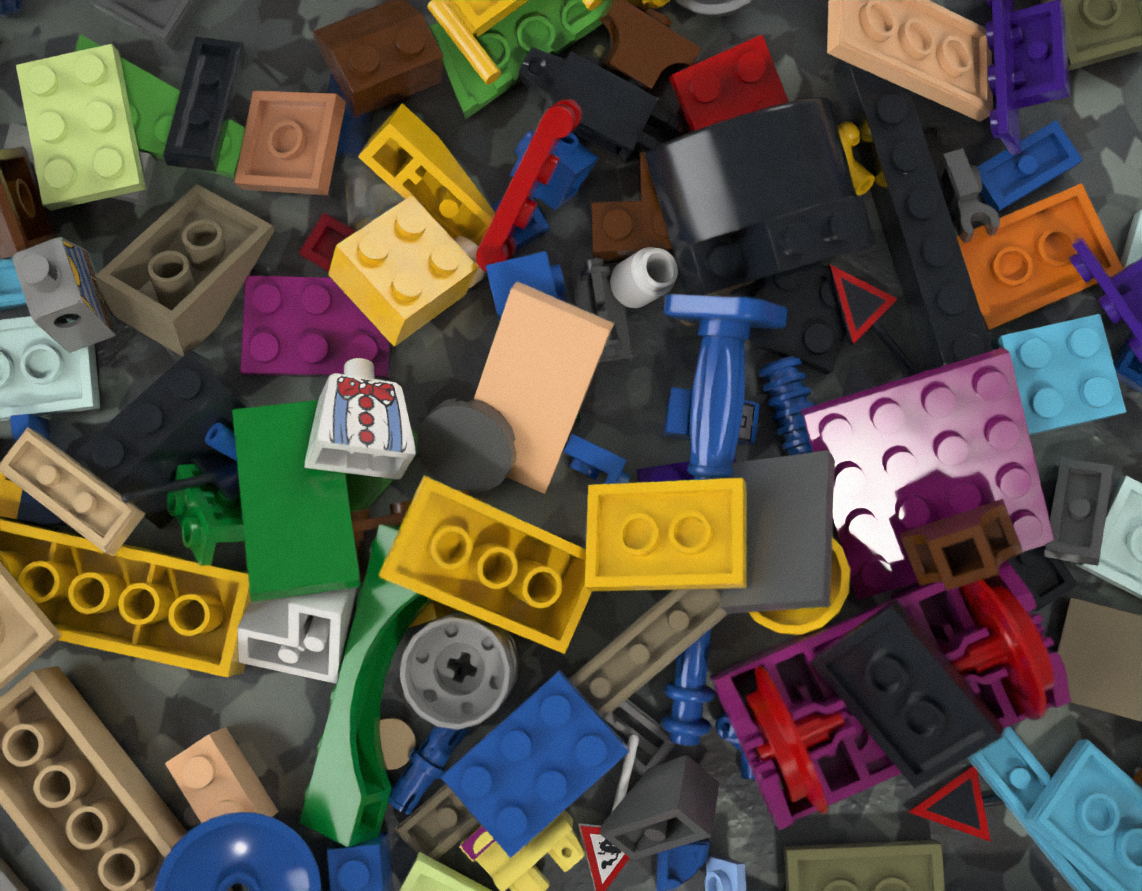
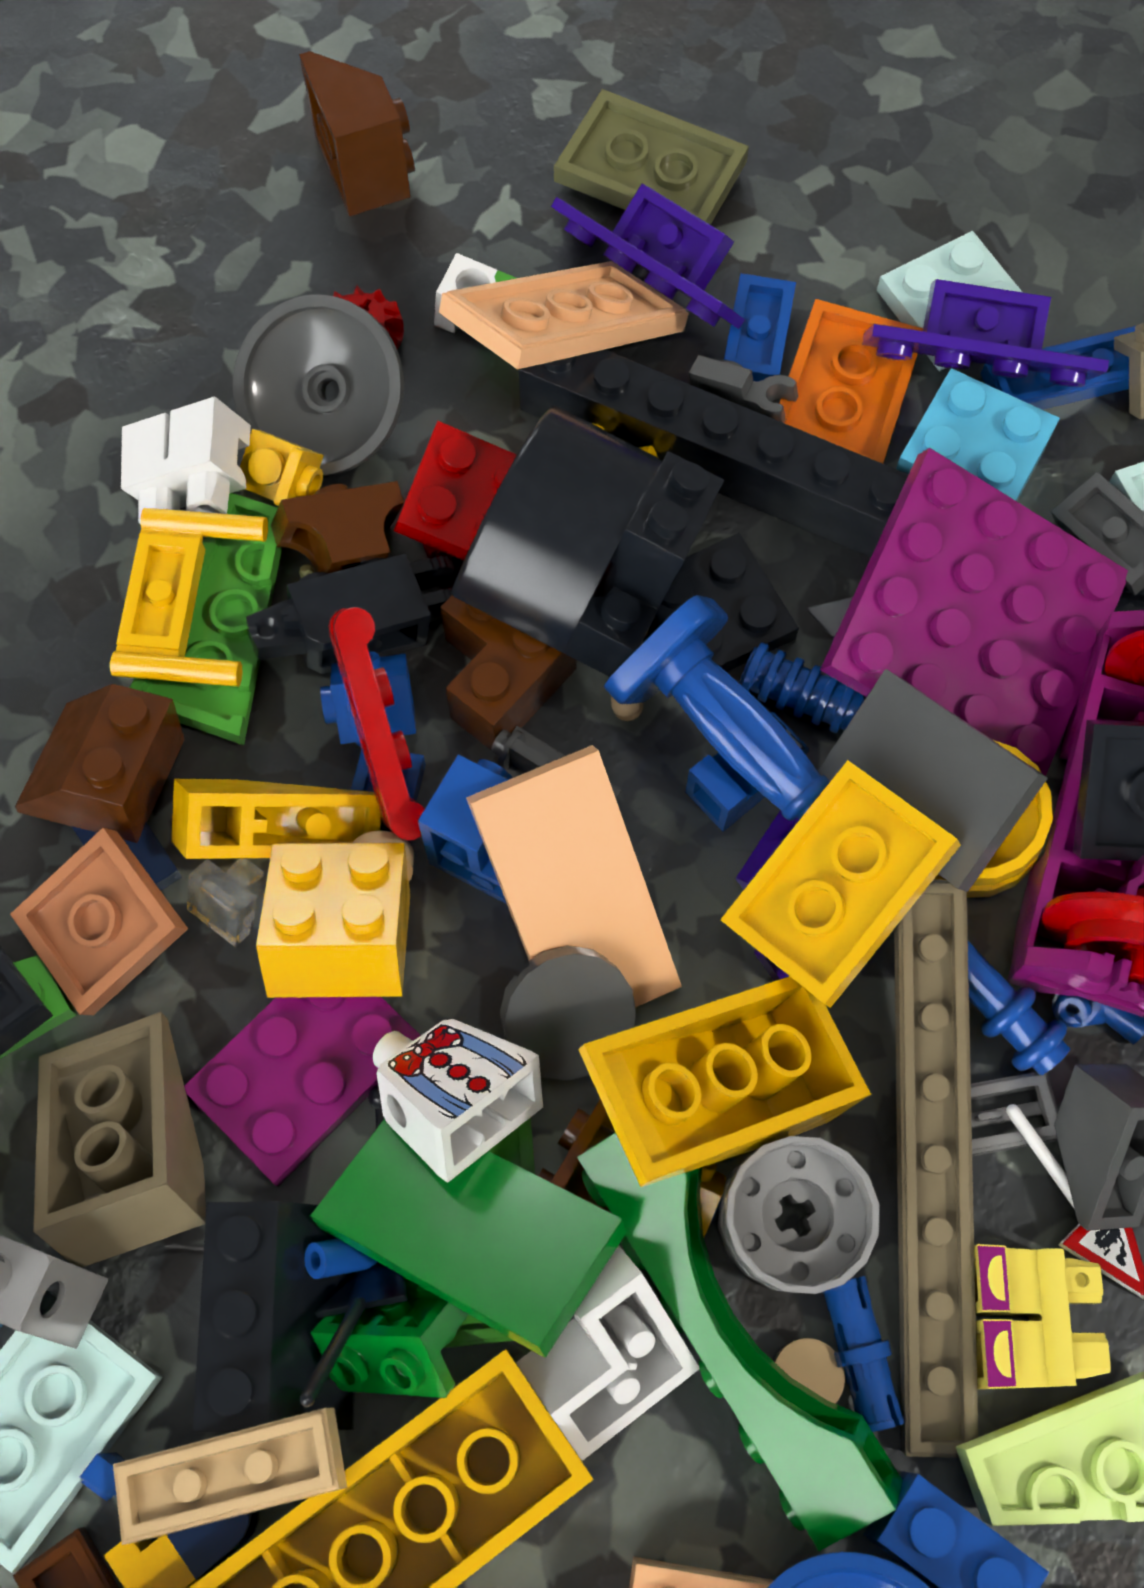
camera: 55 degrees left, 15 degrees down
dark red tile [298,213,357,273] -> none
blue plate [441,670,629,858] -> none
blue bracket [563,434,631,484] -> none
white brick [610,247,678,308] -> none
piece [827,264,919,376] -> none
reddish brown brick [901,499,1023,591] -> none

